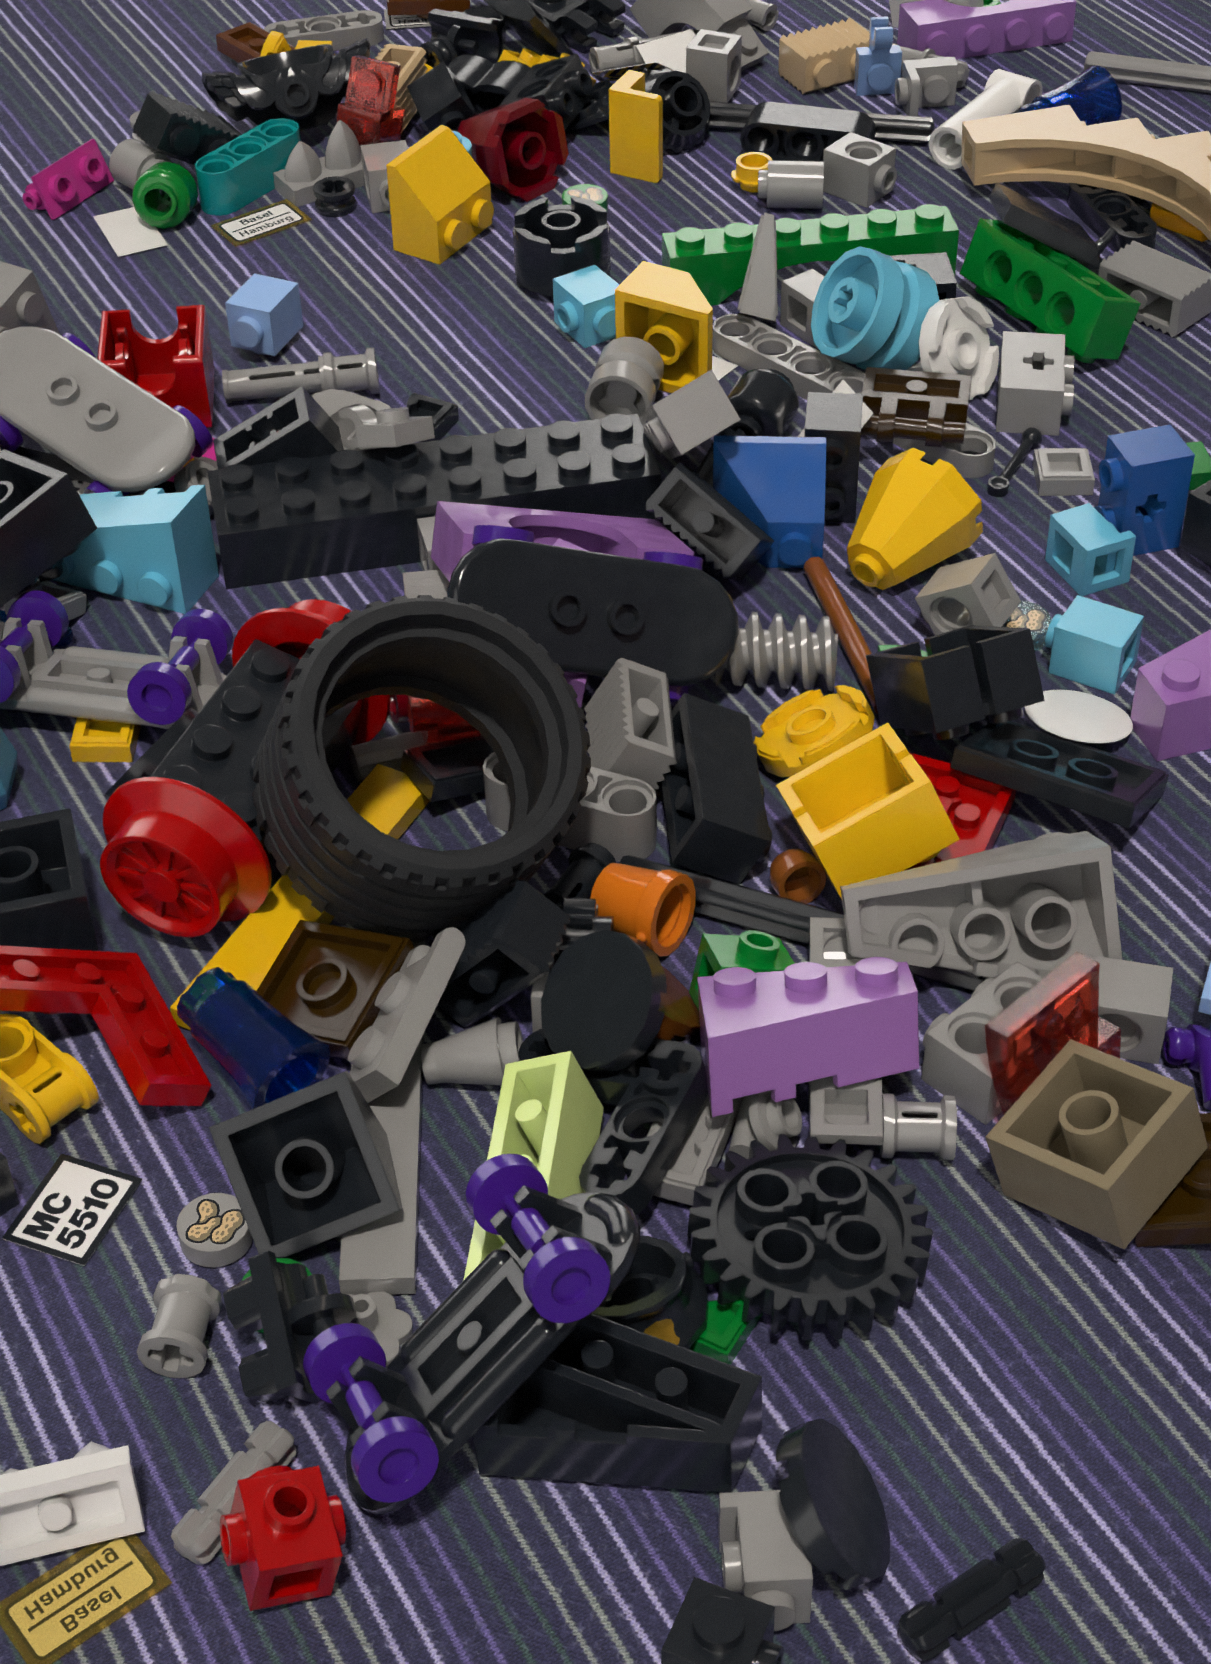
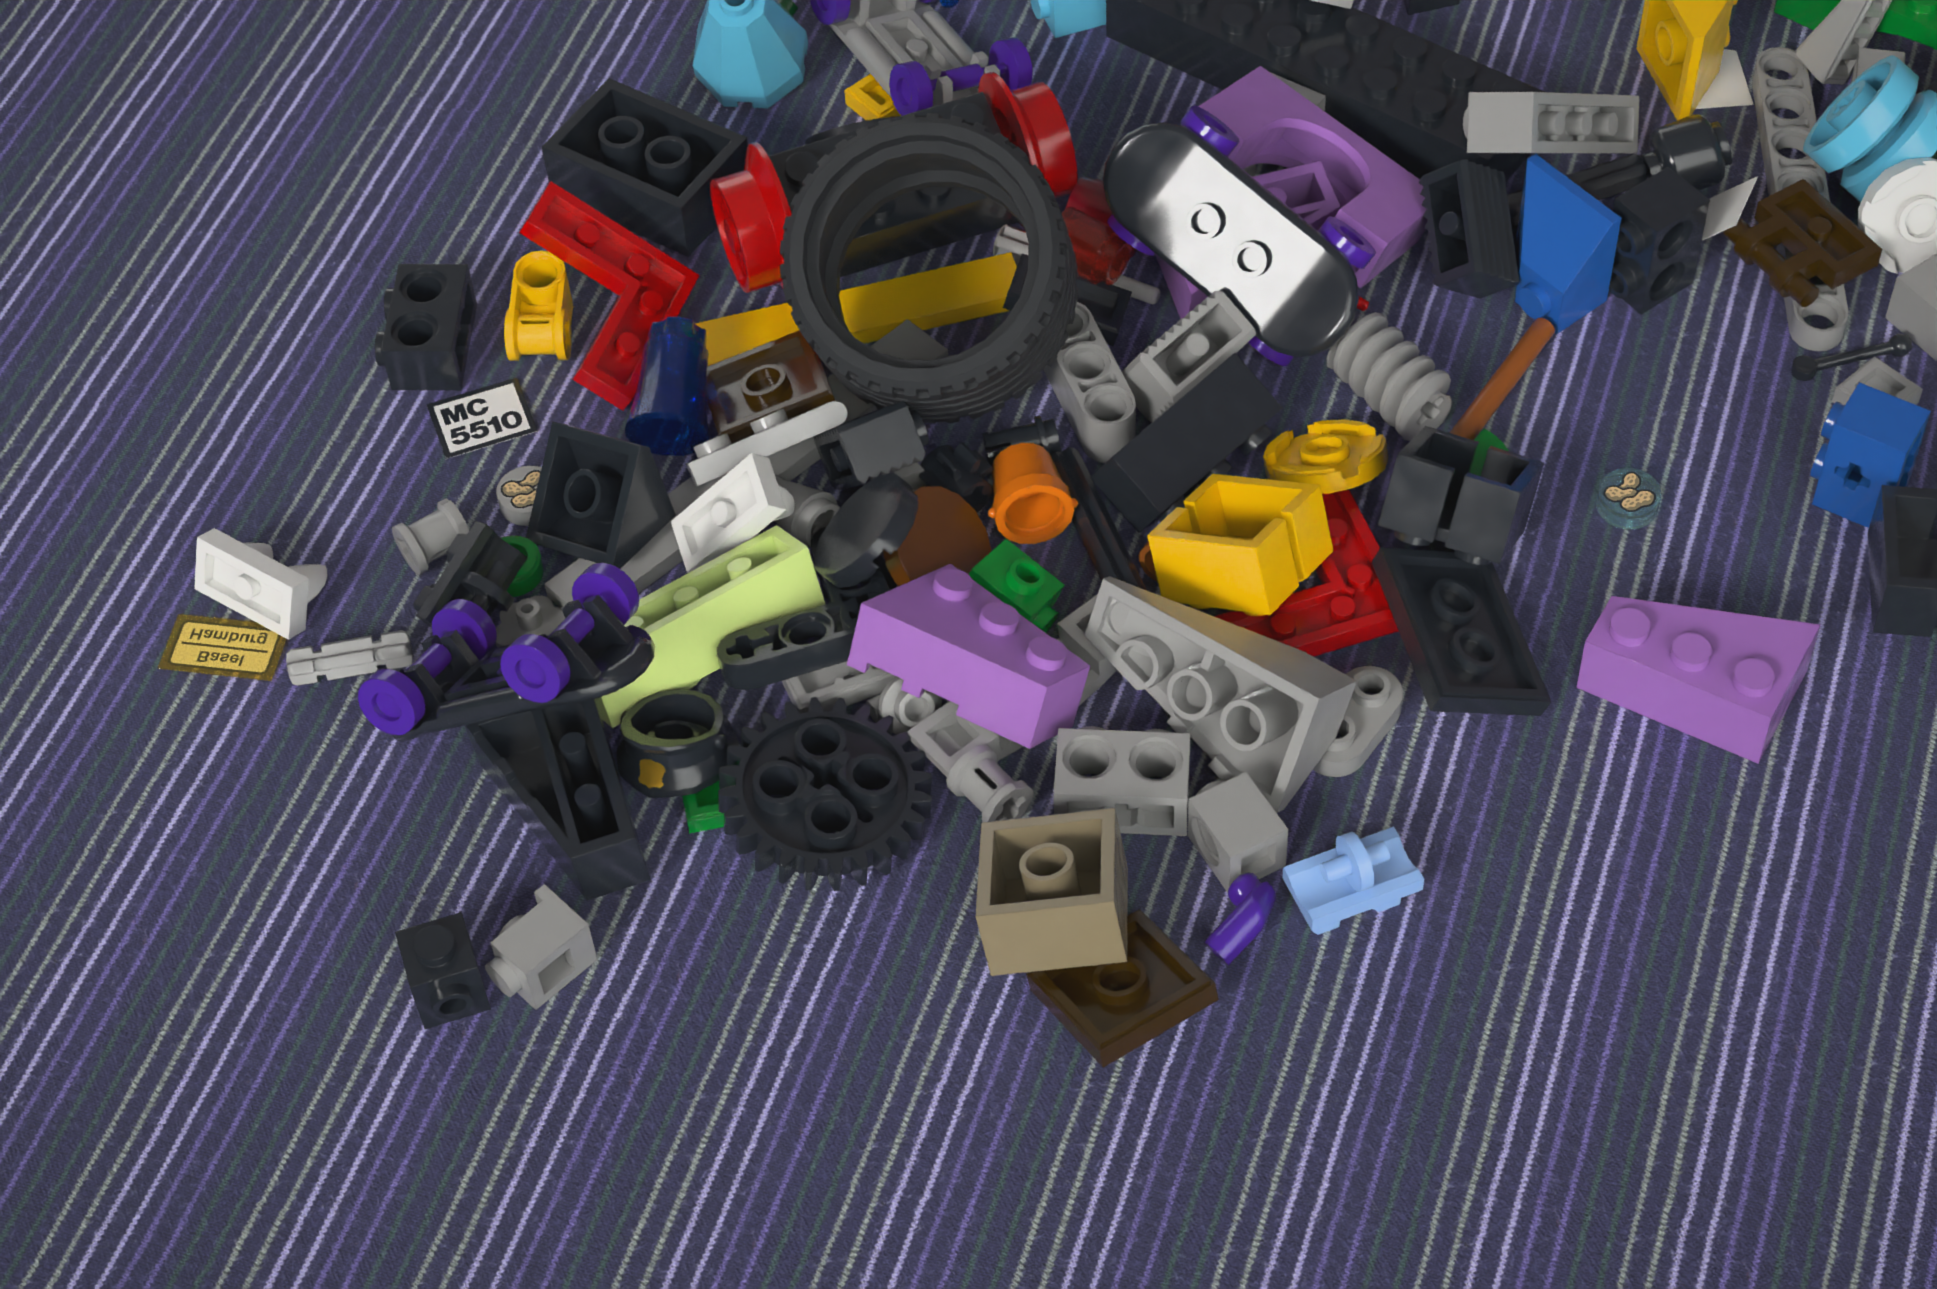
camera: 50 degrees right, 10 degrees up
red brick [220,1466,346,1611] -> none
light grey wheel [585,336,664,426] -> none
black tile [776,1419,890,1590] -> none
yellow cone [847,447,983,590] -> none
black axle [898,1538,1046,1661] -> none
light grey brick [915,553,1021,635] -> none
clear red slope [985,951,1121,1115] -> none
white sticker [1025,690,1133,743] -> none
medium azure brick [1045,503,1136,596] -> none
medium azure brick [1045,595,1144,695] -> none
none -> white tile [671,453,795,573]

